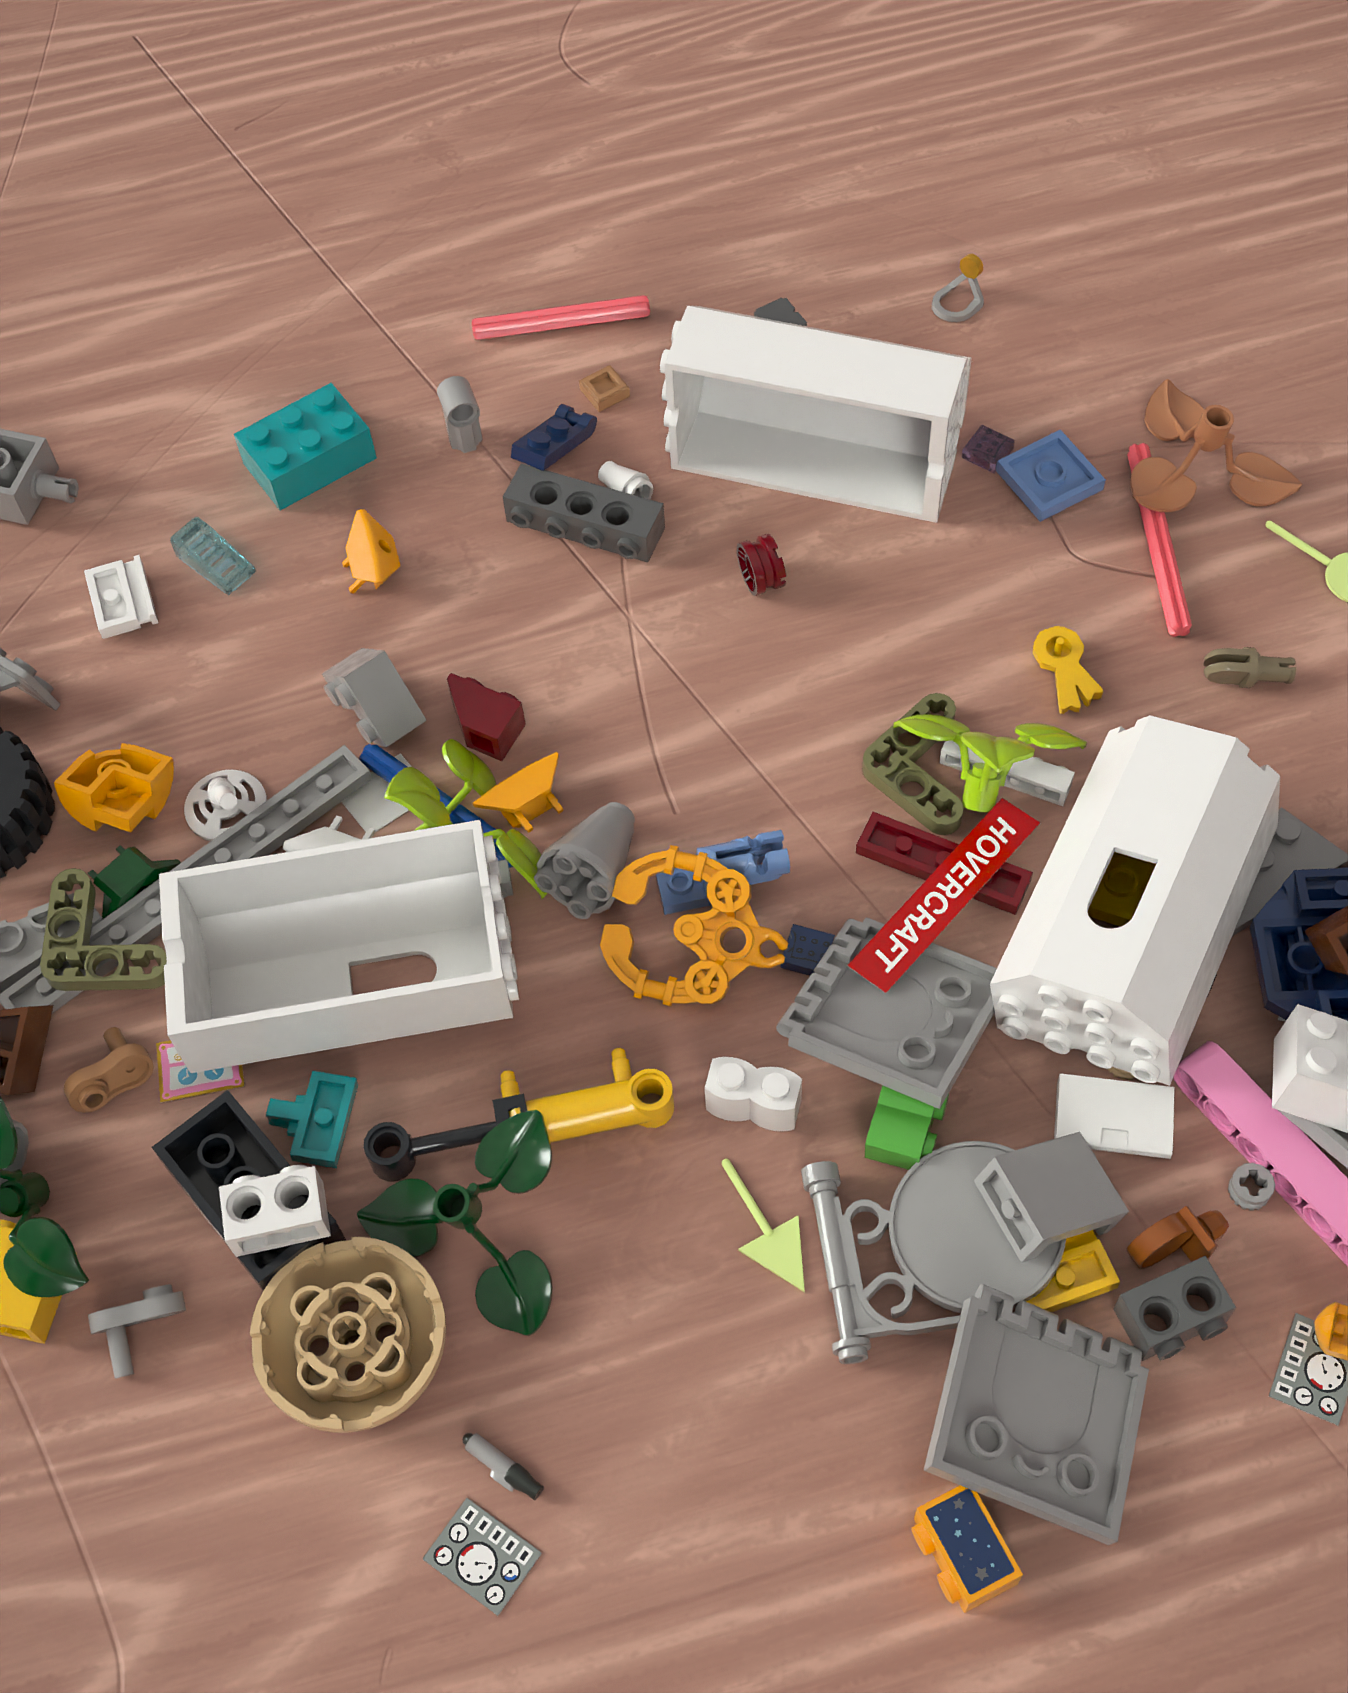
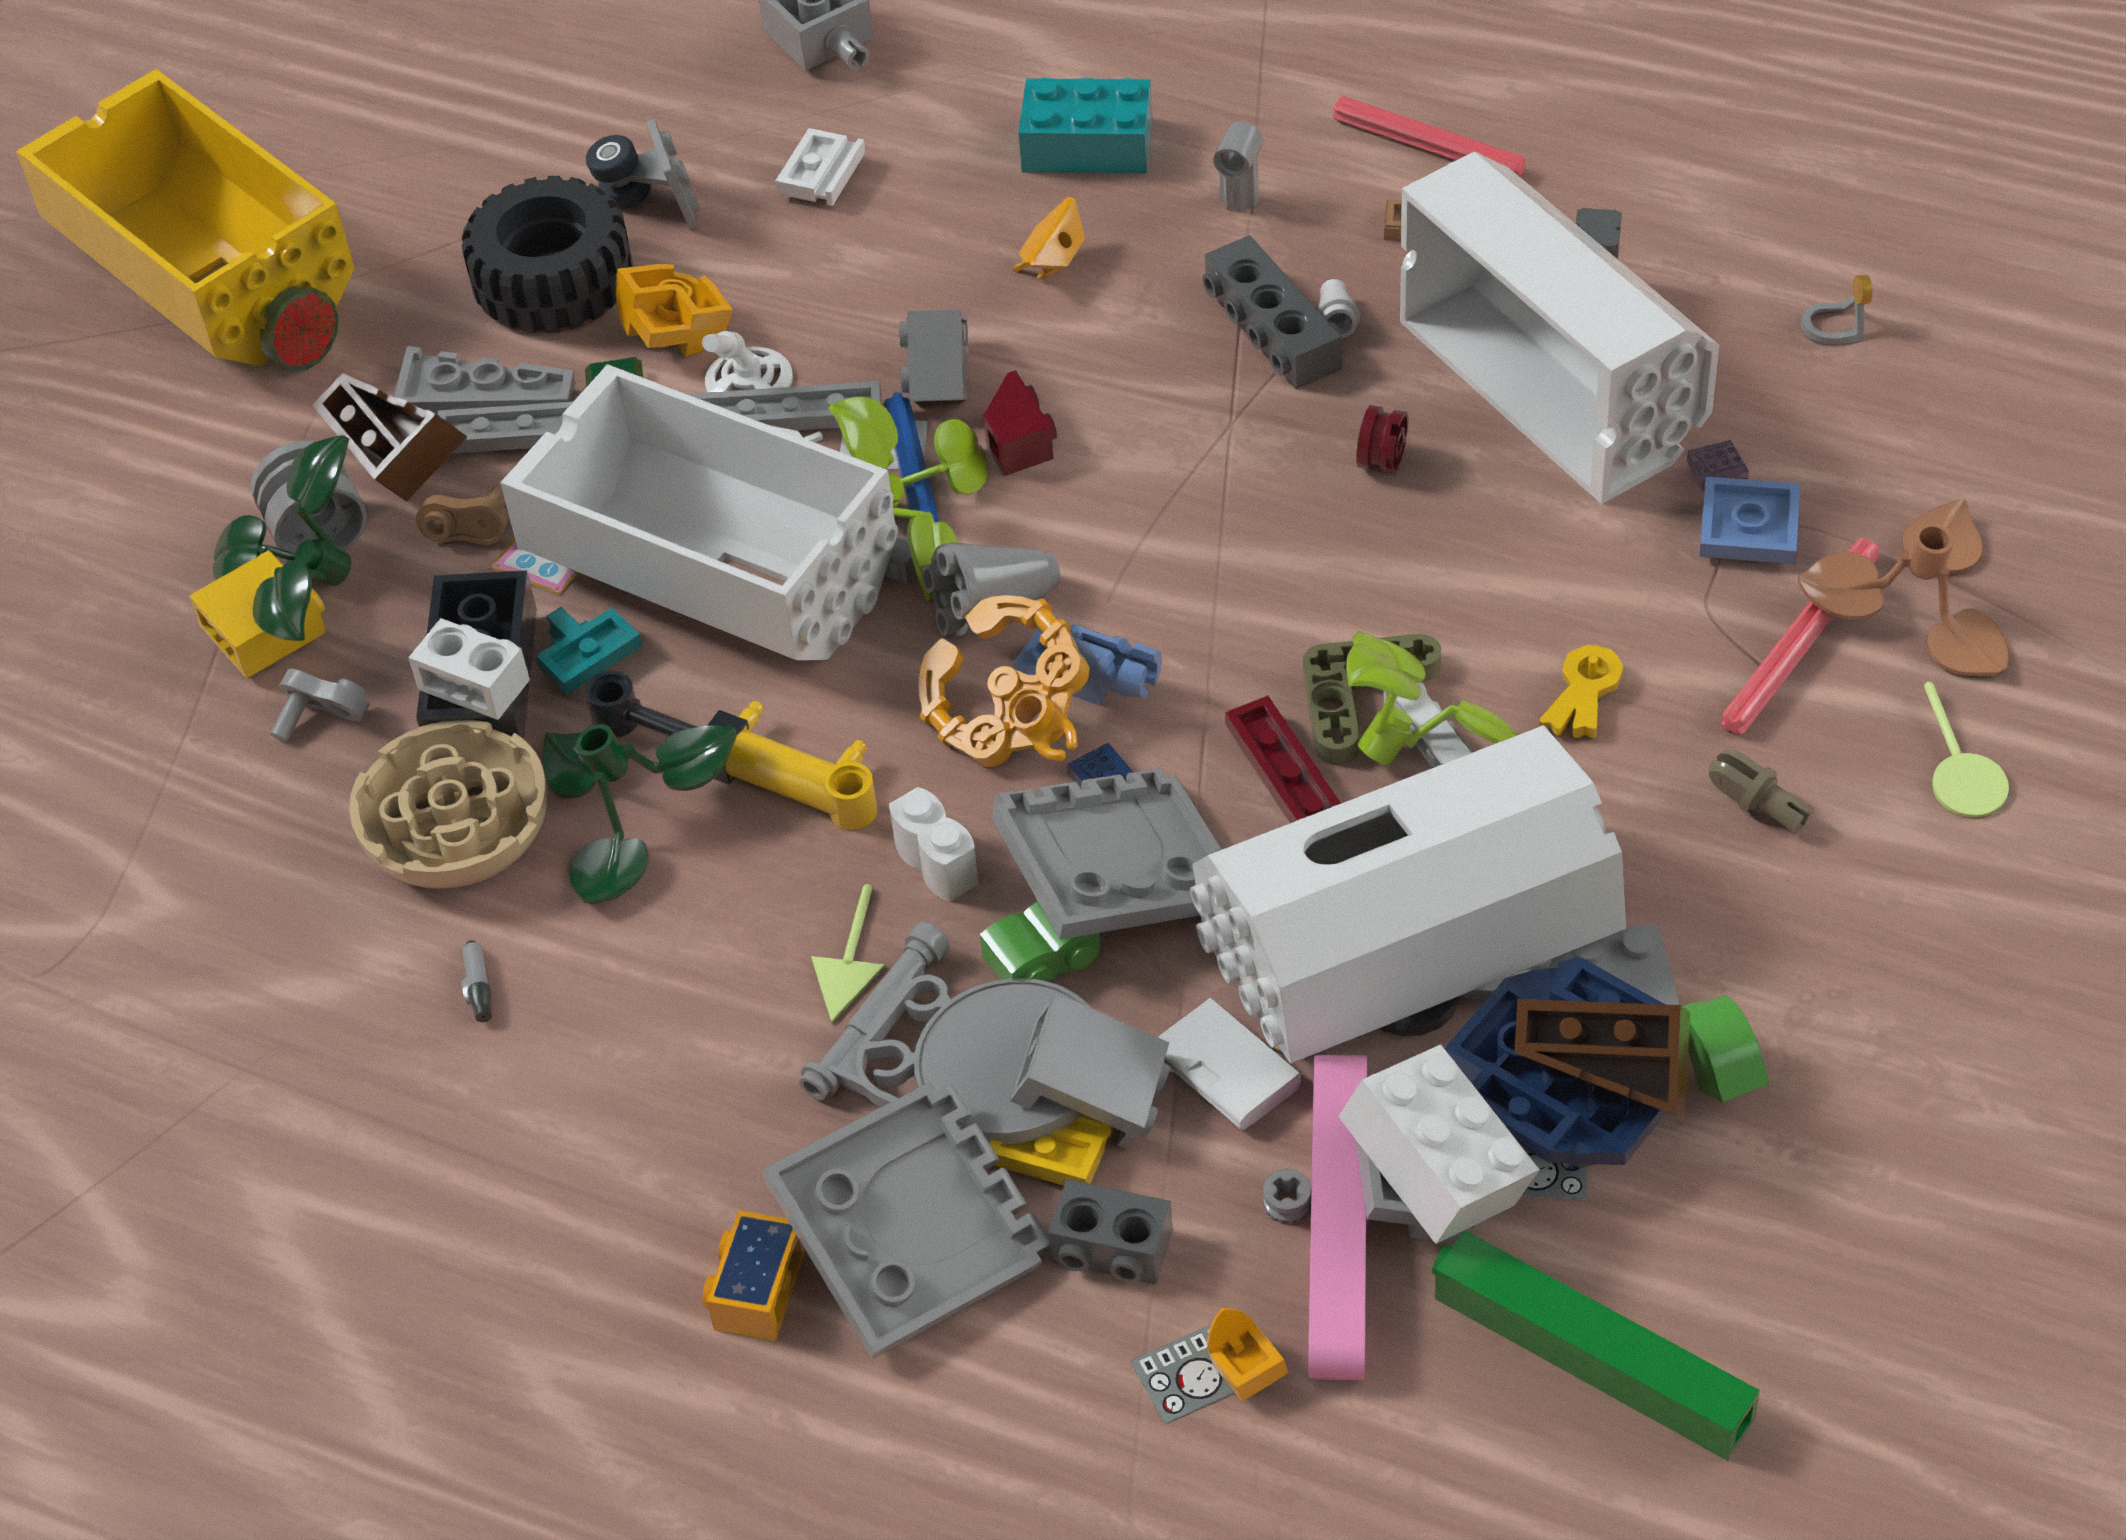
camera: 40 degrees right, 10 degrees down
olive beam [40,868,167,991] -> none
clear light blue slope [170,517,256,595] -> none
sticker [423,1498,542,1616] -> none
light orange piece [472,752,564,833] -> none
dark blue plate [511,404,597,471] -> none
red sticker [847,798,1040,993] -> none
dark orange piece [1126,1206,1229,1269] -> none

